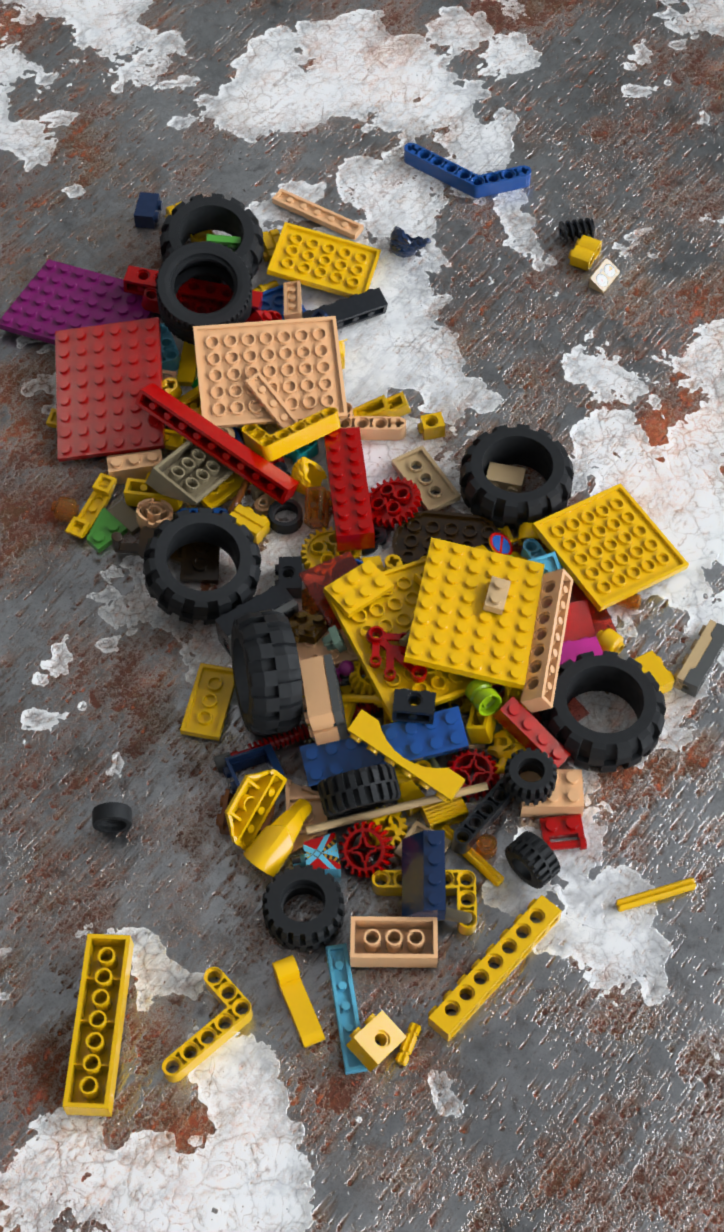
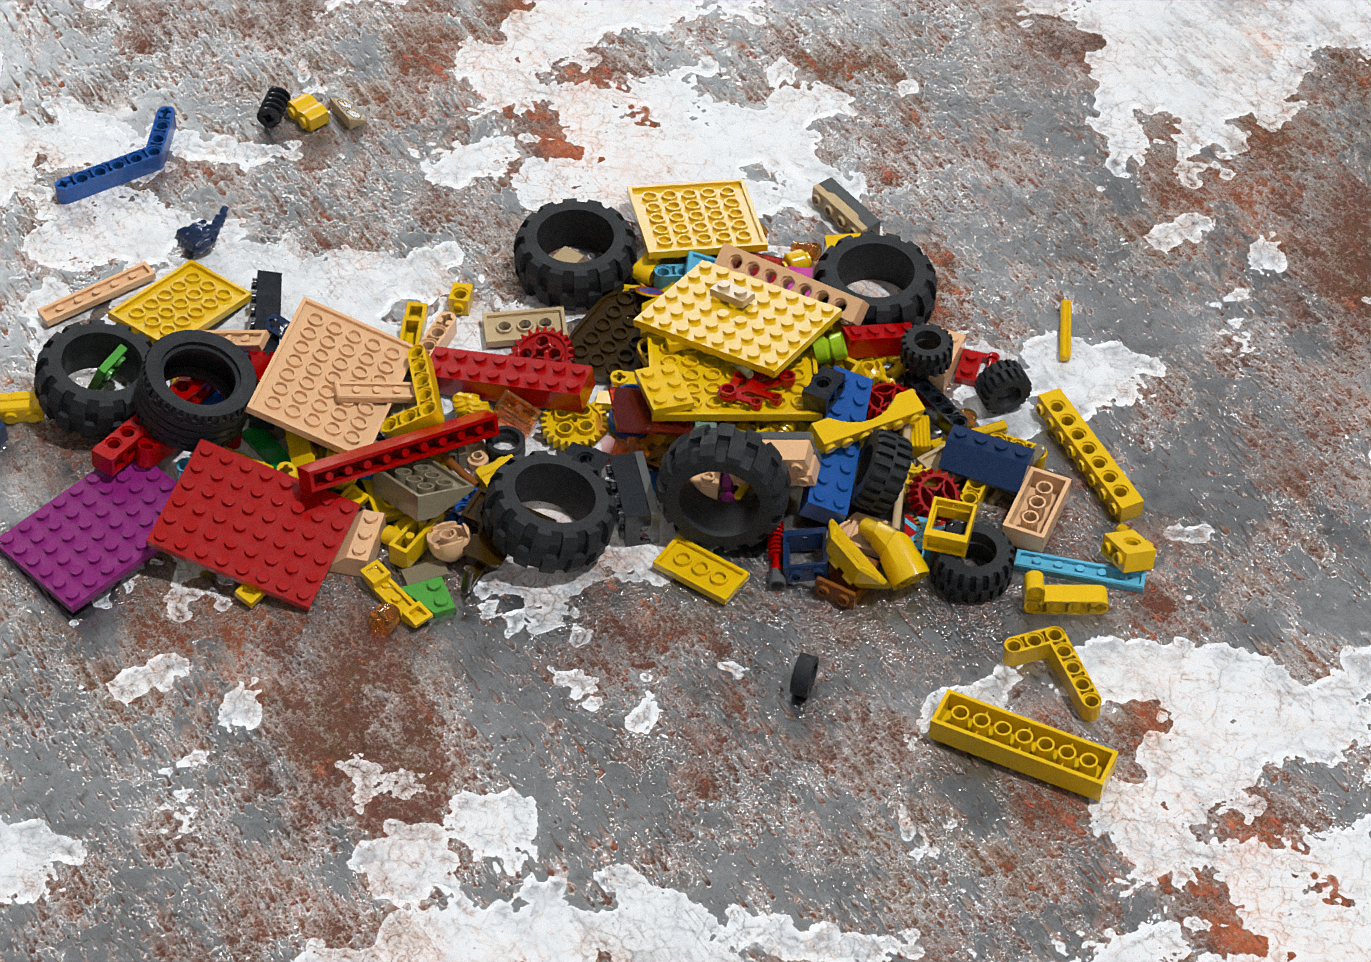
camera: 70 degrees left, 10 degrees down
none -> clear orange cone [790,241,822,261]
none -> yellow window [922,496,977,557]

